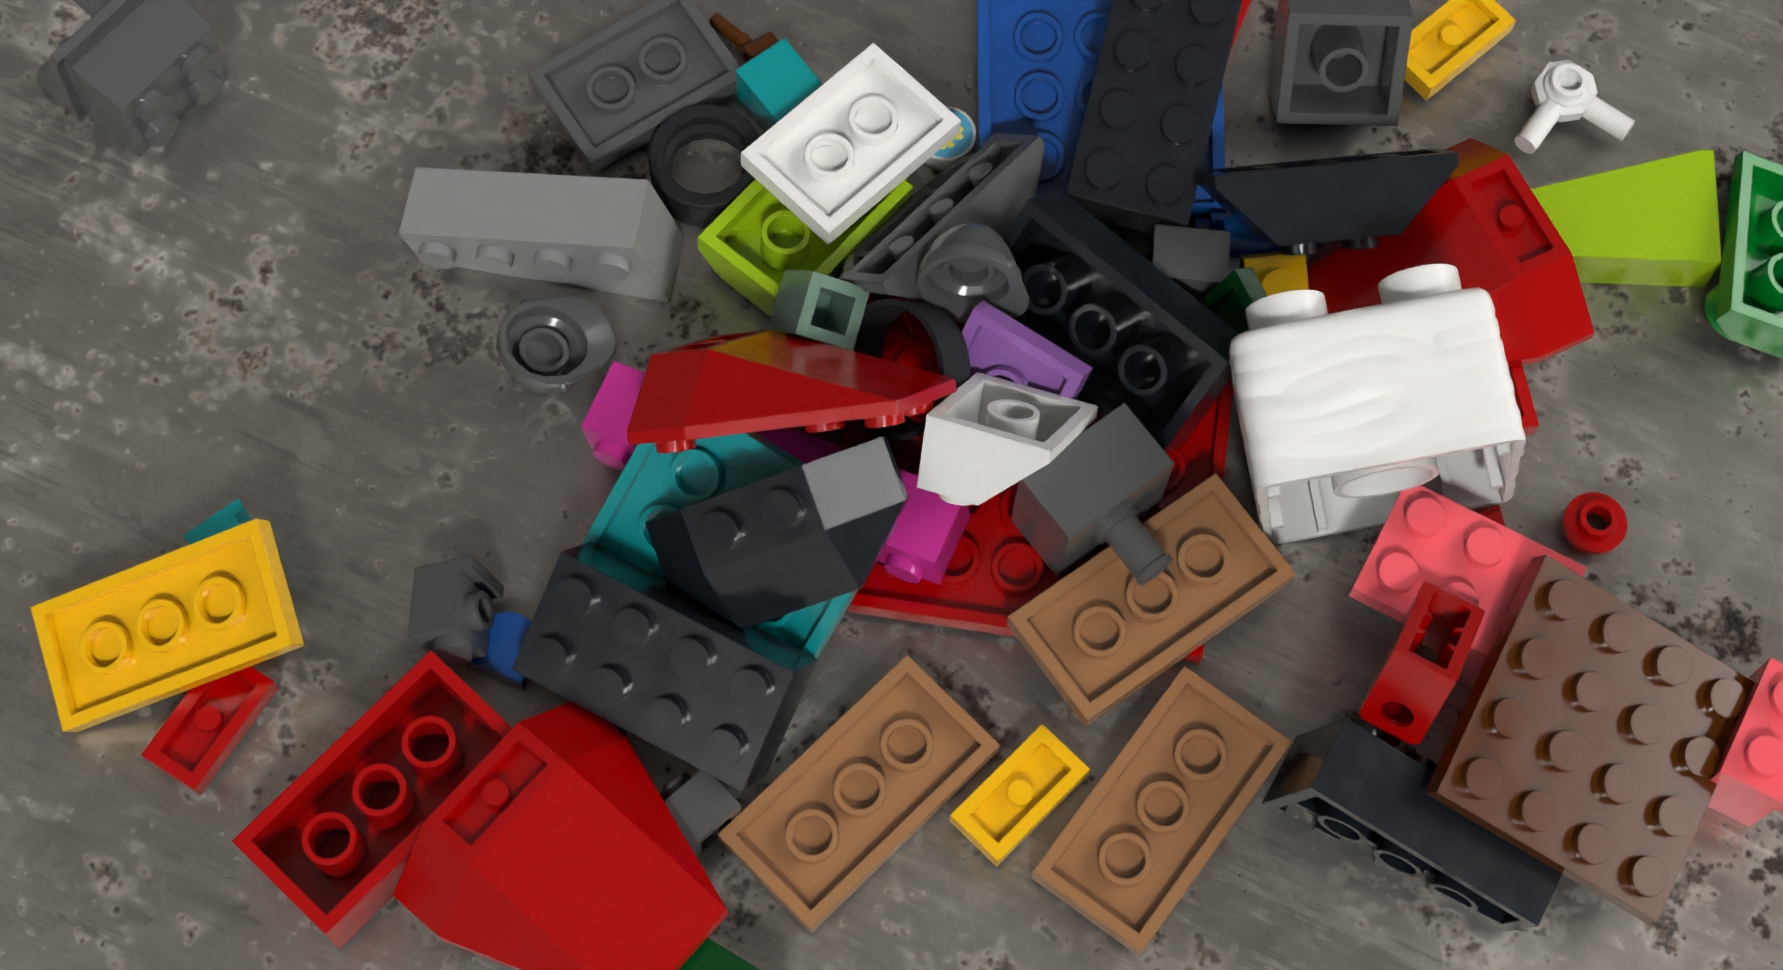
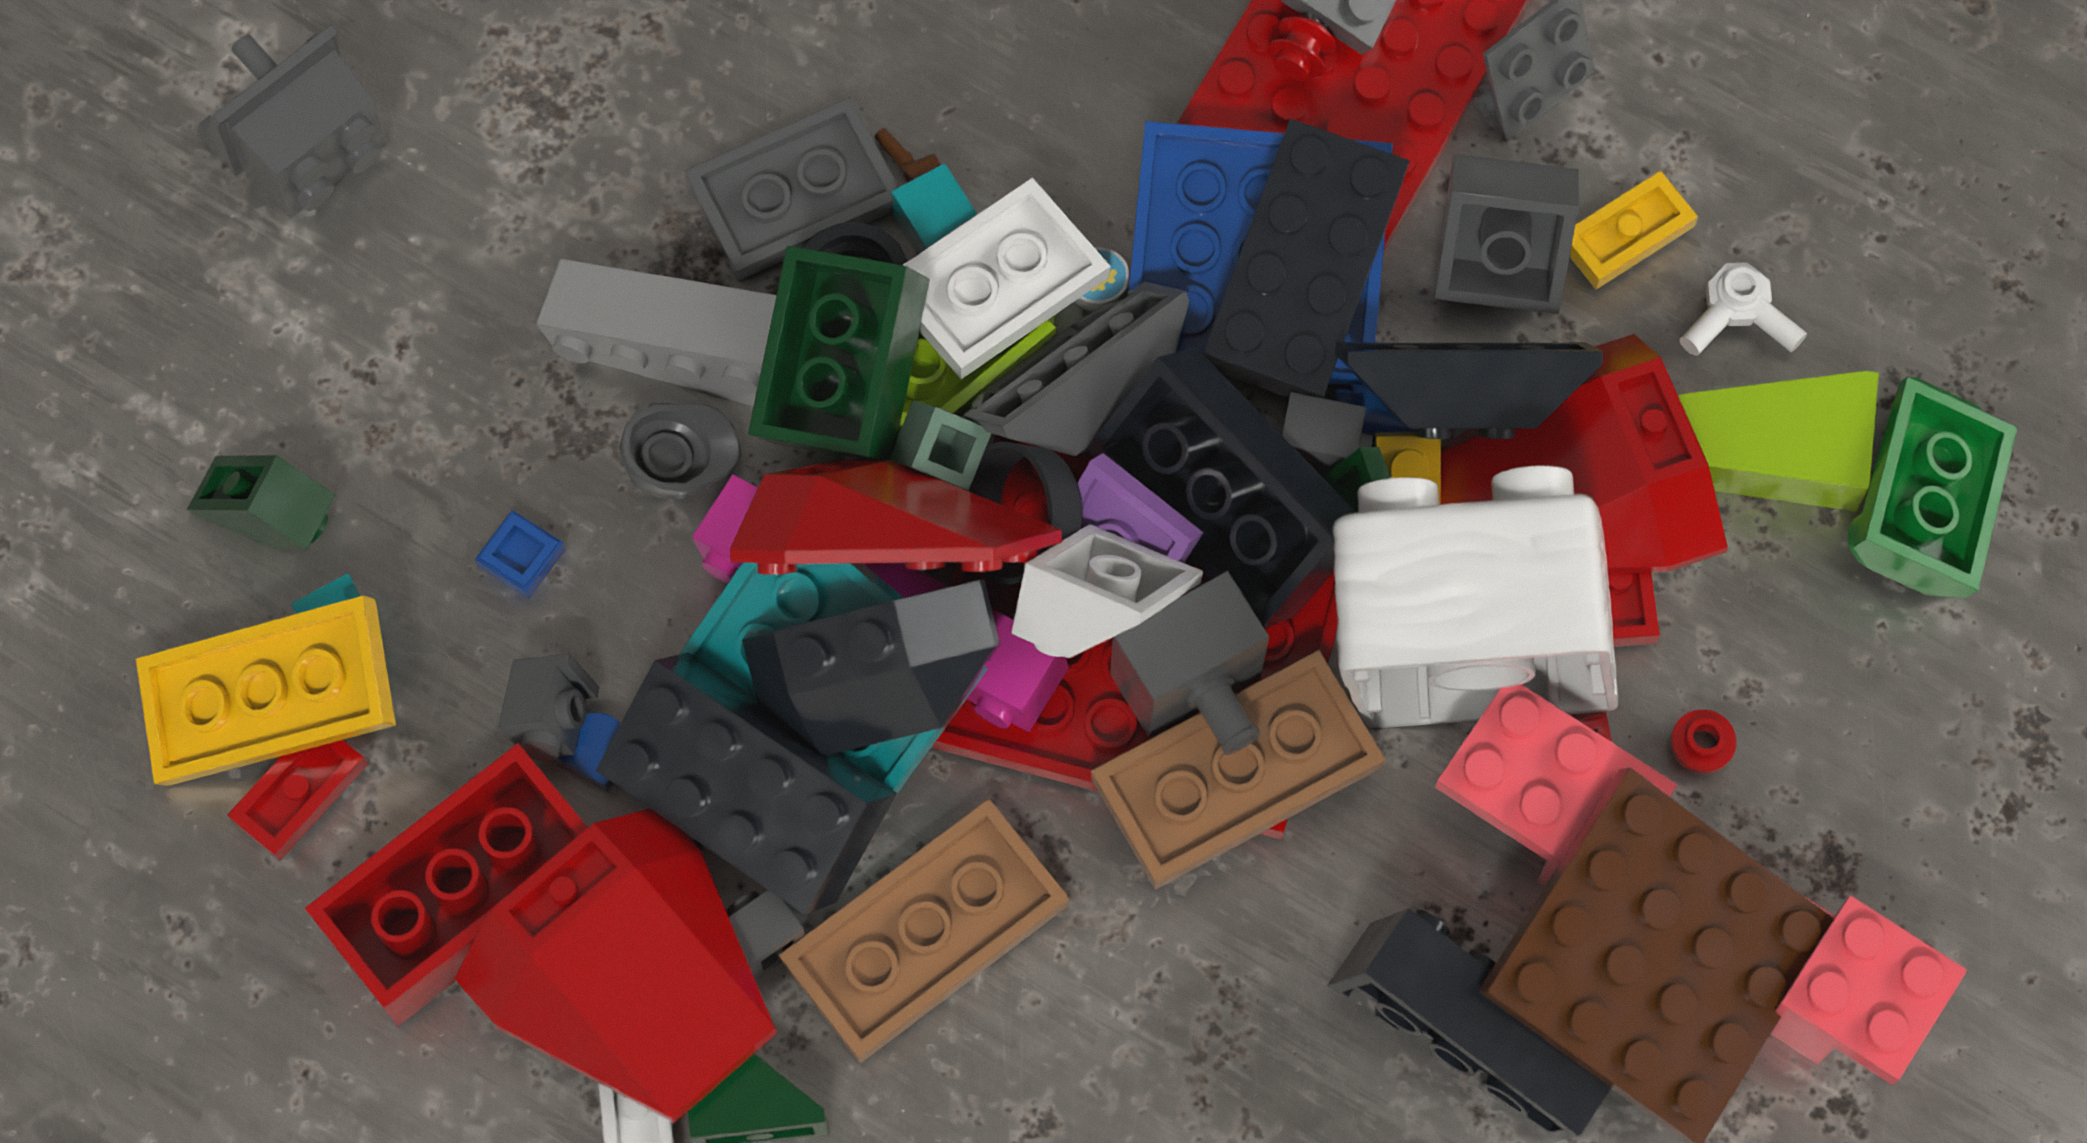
camera: 10 degrees right, 0 degrees up
dark grey hat [917,223,1029,324] -> none
yellow plate [949,724,1090,867] -> none
medium nougat plate [1030,666,1292,957] -> none
red torso [1358,581,1485,747] -> none
none -> dark green slope [187,455,336,550]
none -> blue tile [475,510,566,599]
none -> dark green brick [748,245,930,460]

